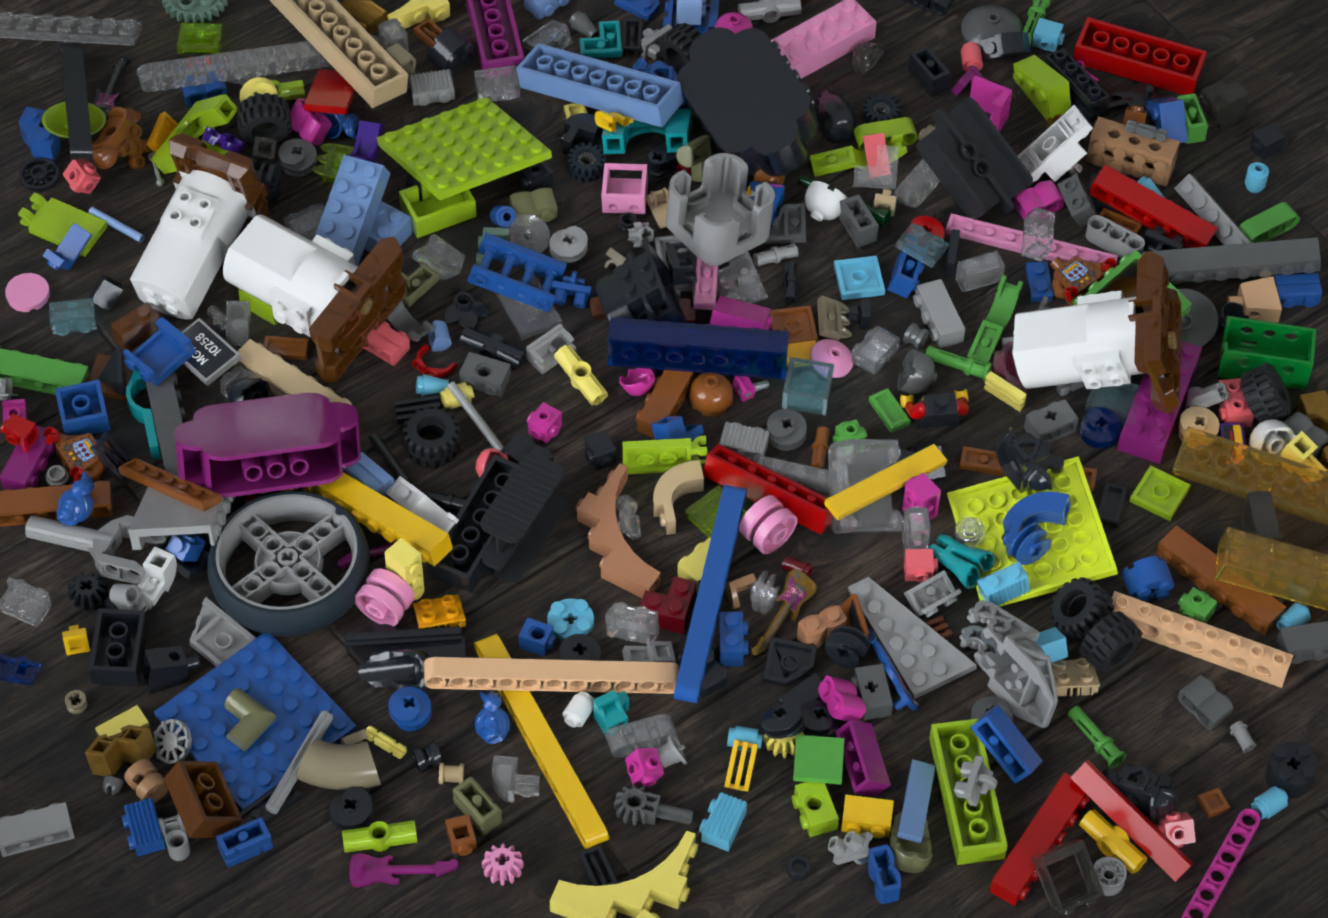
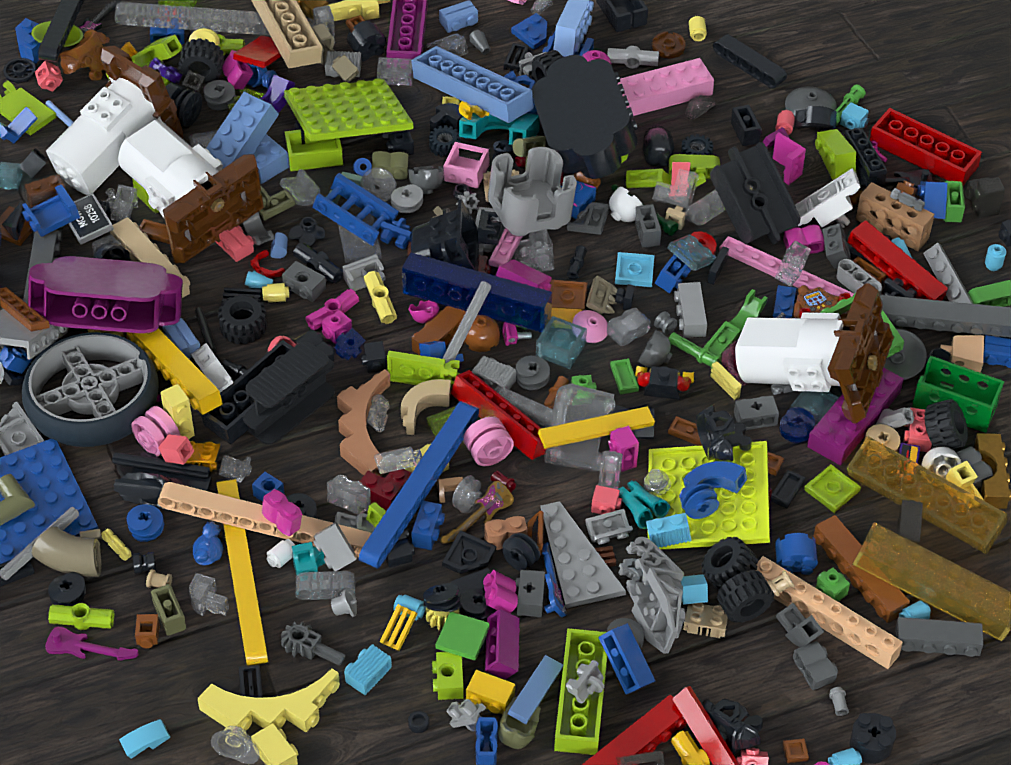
camera: 15 degrees right, 5 degrees down
teal piece [126,370,161,460] -> none
light grey bar [447,381,504,452] -> none
bright pink gear [482,843,524,886] -> none
medium azure plate [547,599,594,641] -> none
teal brick [580,20,623,59] -> none
dark pink brick [625,748,664,787] -> none
light grey pin [753,243,798,267] -> none
clear brick [955,251,1005,292] -> none
bright green pin [1068,706,1127,769] -> none
none -> coral brick [158,434,194,465]
none -> clear bracket [219,455,252,483]
none -> dark pink brick [262,489,302,536]
none -> dark pink piece [306,289,359,330]
none -> light grey brick [313,522,357,572]
none -> dark tan brick [332,54,359,83]
none -> clear blue brick [334,328,366,361]
none -> lime plate [366,502,386,527]
none -> clear bracket [374,447,423,474]
none -> dark grey cylinder [408,166,444,194]
none -> light grey axle [442,281,491,363]
none -> tan bush [767,570,794,597]
none -> dark grey brick [775,603,824,647]

